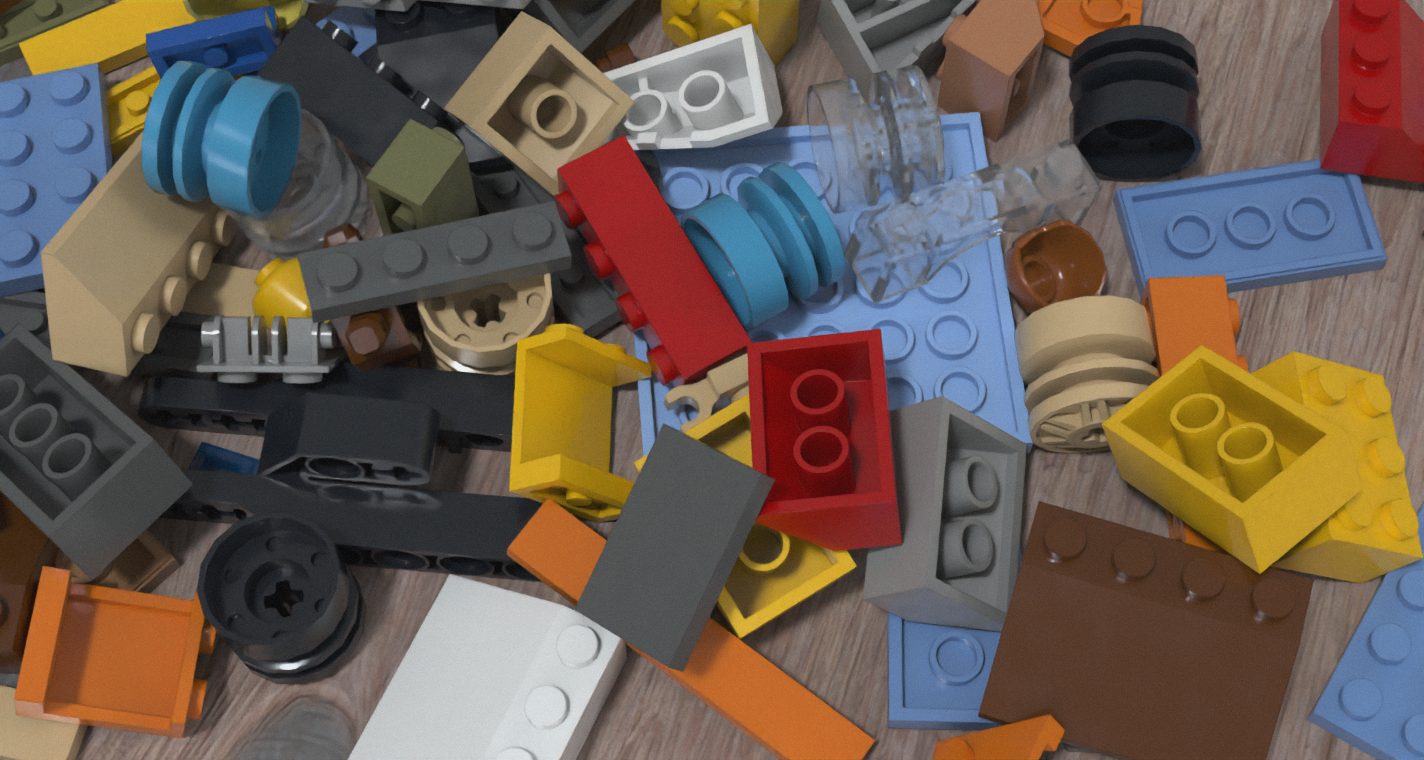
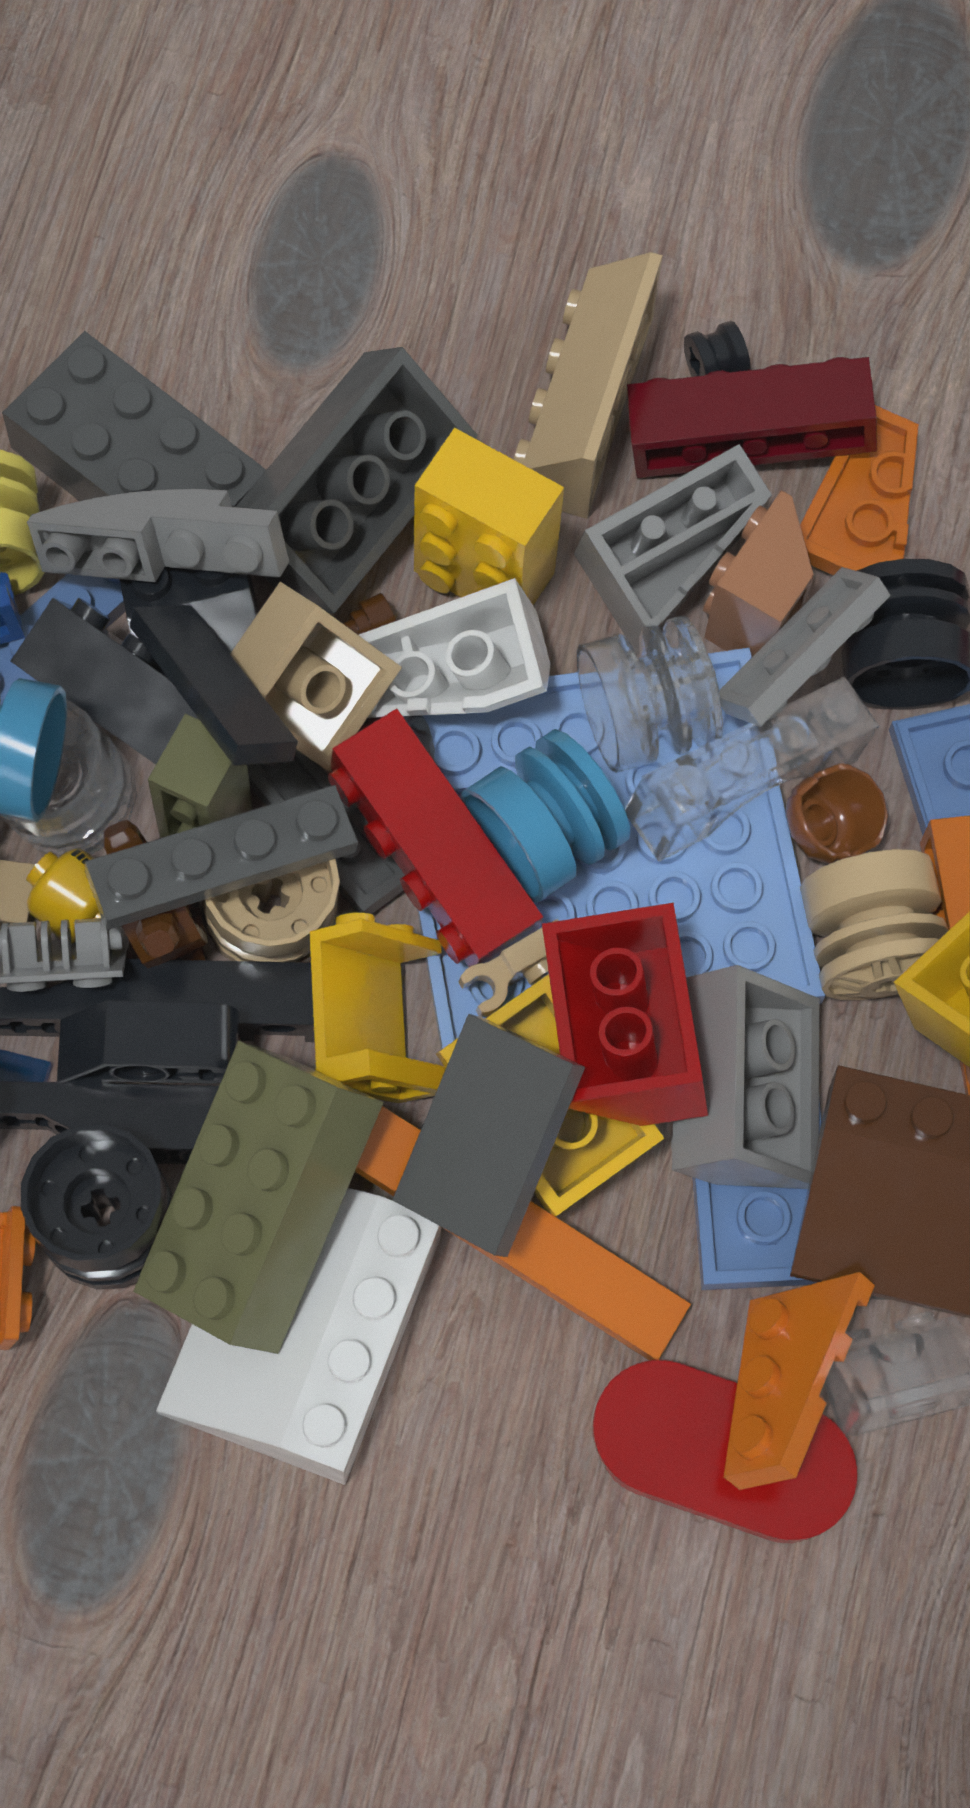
camera: 10 degrees left, 5 degrees up
none -> black tile [130,605,298,766]
none -> olive brick [133,1041,384,1354]
none -> light grey plate [714,567,891,727]

